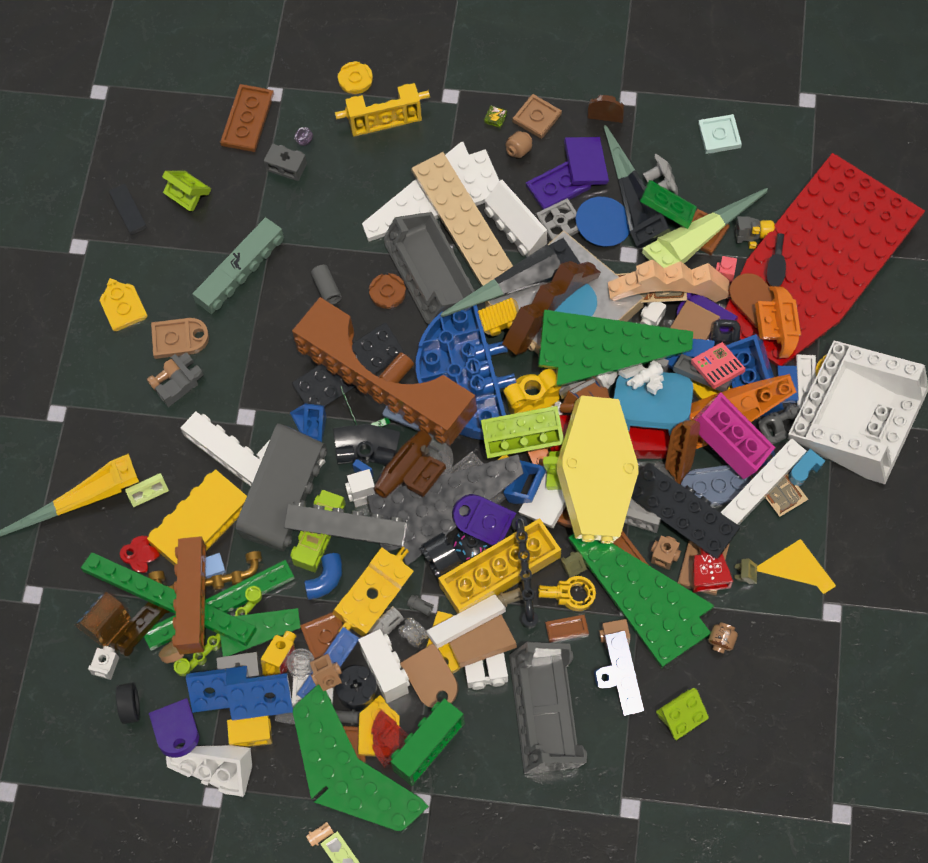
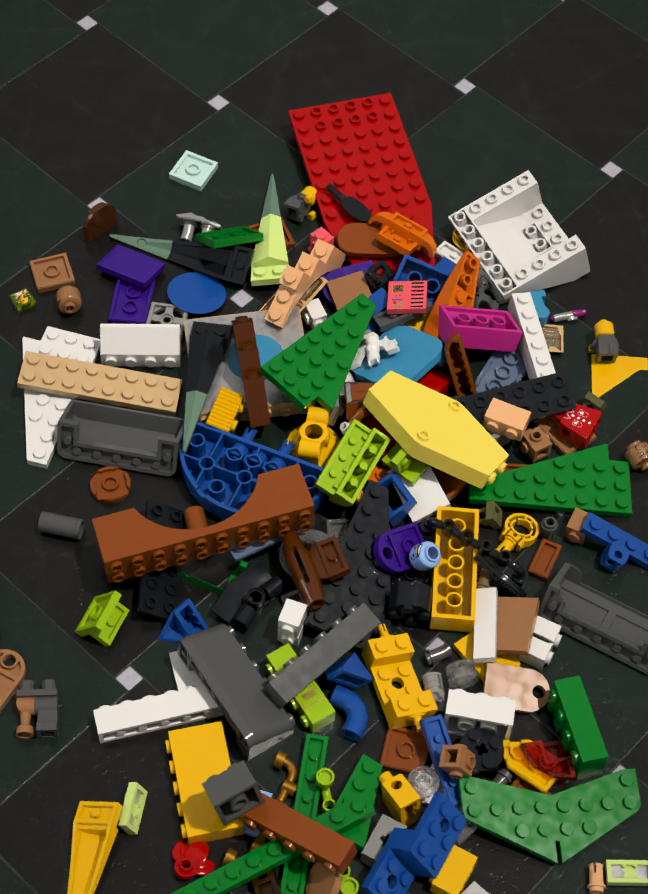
camera: 60 degrees left, 10 degrees down
blue tile [352,459,374,478] -> none
none -> lime bracket [75,590,129,647]
none -> dark grey brick [202,760,265,826]
none -> blue slope [325,652,373,690]
none -> light blue head [409,541,441,571]
none -> black piece [473,553,527,597]
none -> light nougat brick [483,398,531,441]
none -> dark grey pin [540,517,558,540]
none -> light grey piece [550,309,586,322]
none -> dark grey piece [588,319,620,363]

